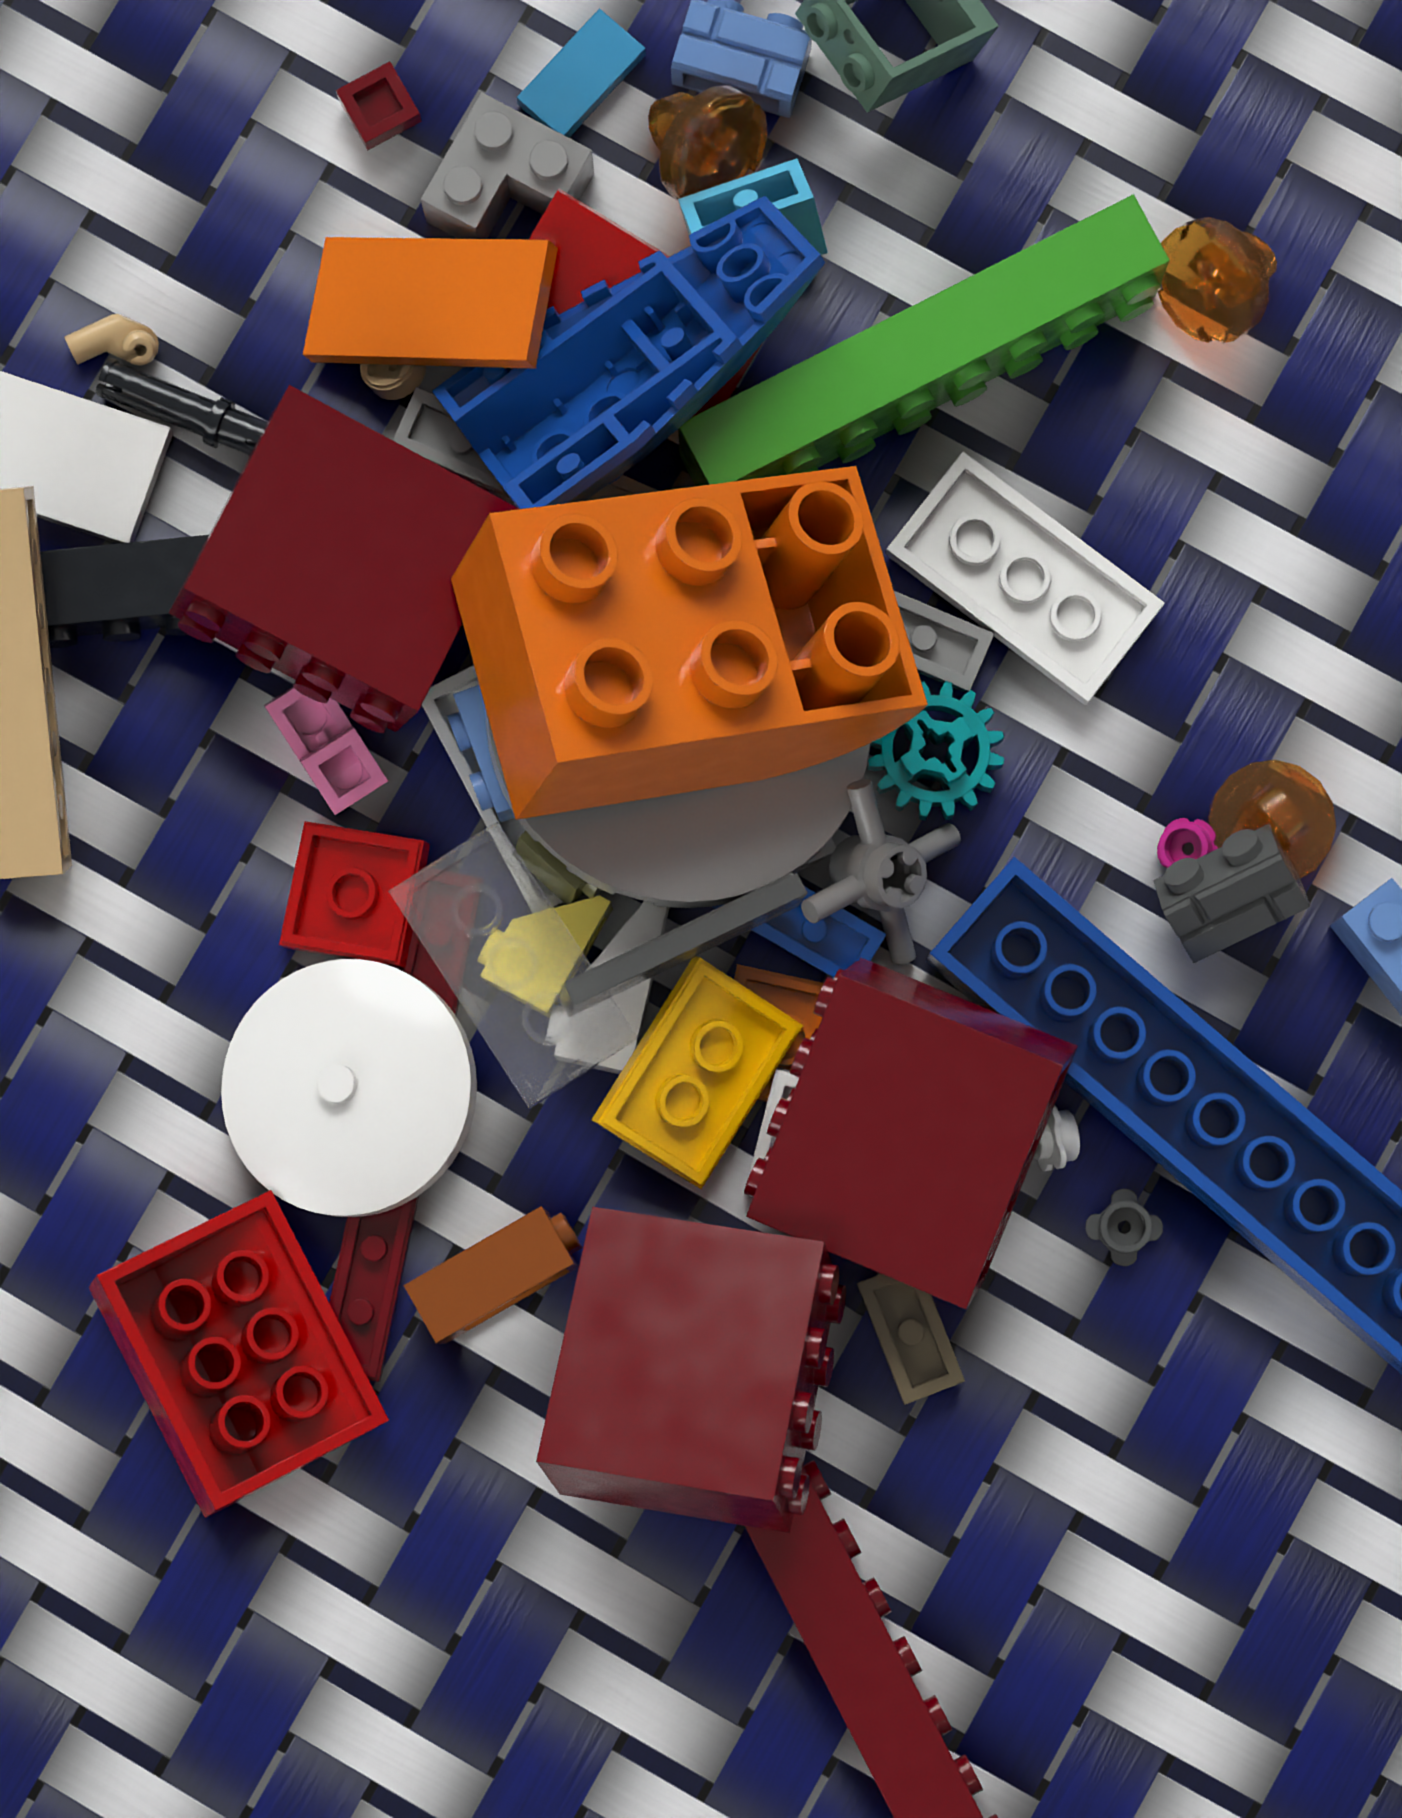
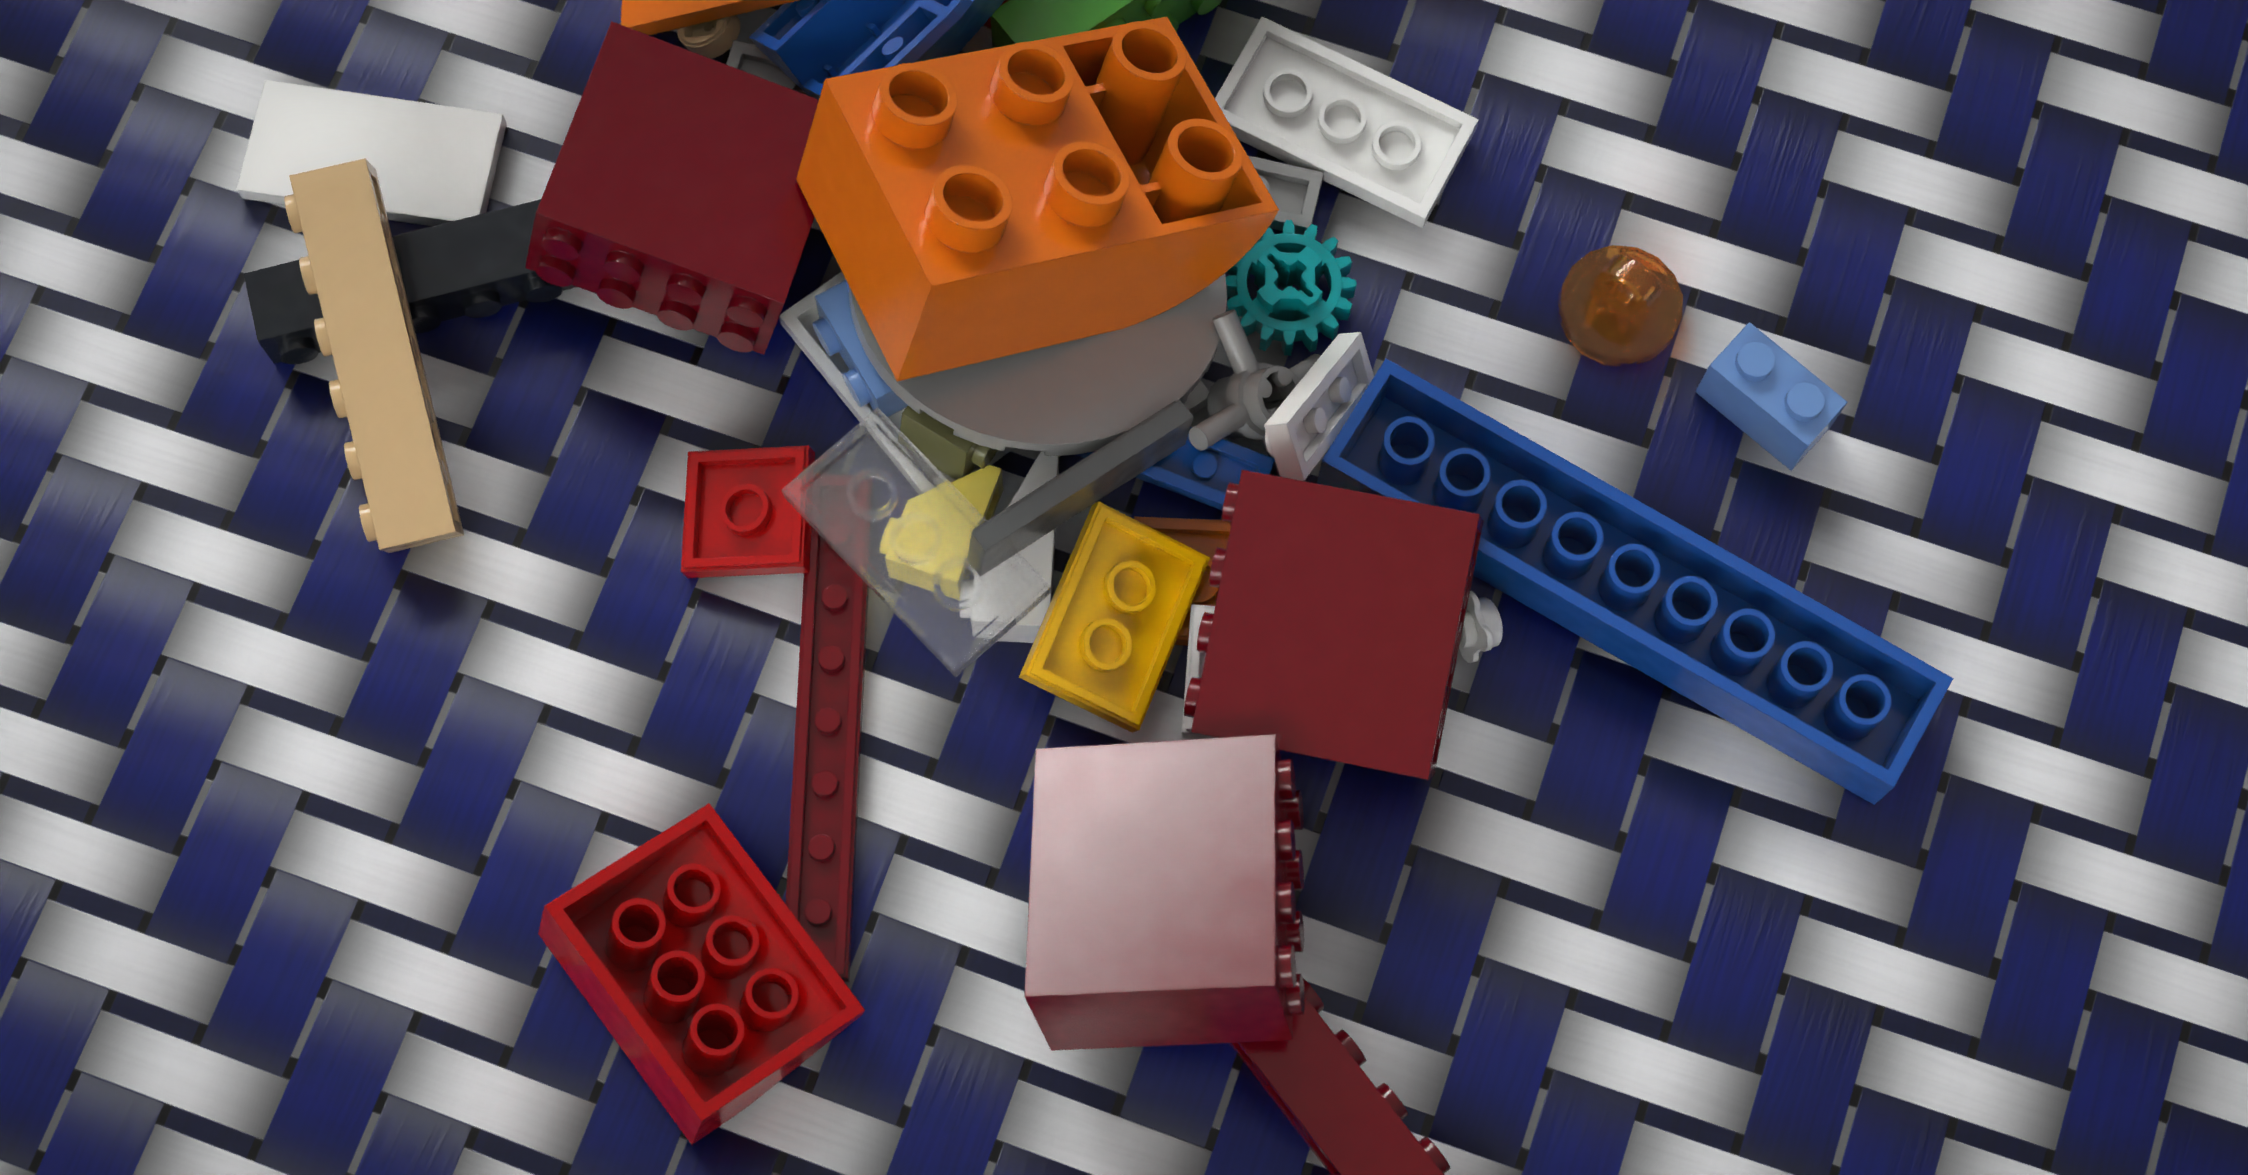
camera: 15 degrees left, 10 degrees down
tan arm [64,314,159,366] -> none
black pin [96,358,267,455] -> none
white dish [221,959,477,1217] -> none
bright pink slope [264,687,388,815] -> none
dark orange window [403,1206,583,1344] -> none
dark tan plate [857,1274,965,1405] -> none
dark grey plate [1085,1189,1163,1266] -> none
dark grey brick [1153,823,1311,963] -> none
dark pink plate [1157,818,1218,868] -> none
none -> white plate [1264,332,1374,481]

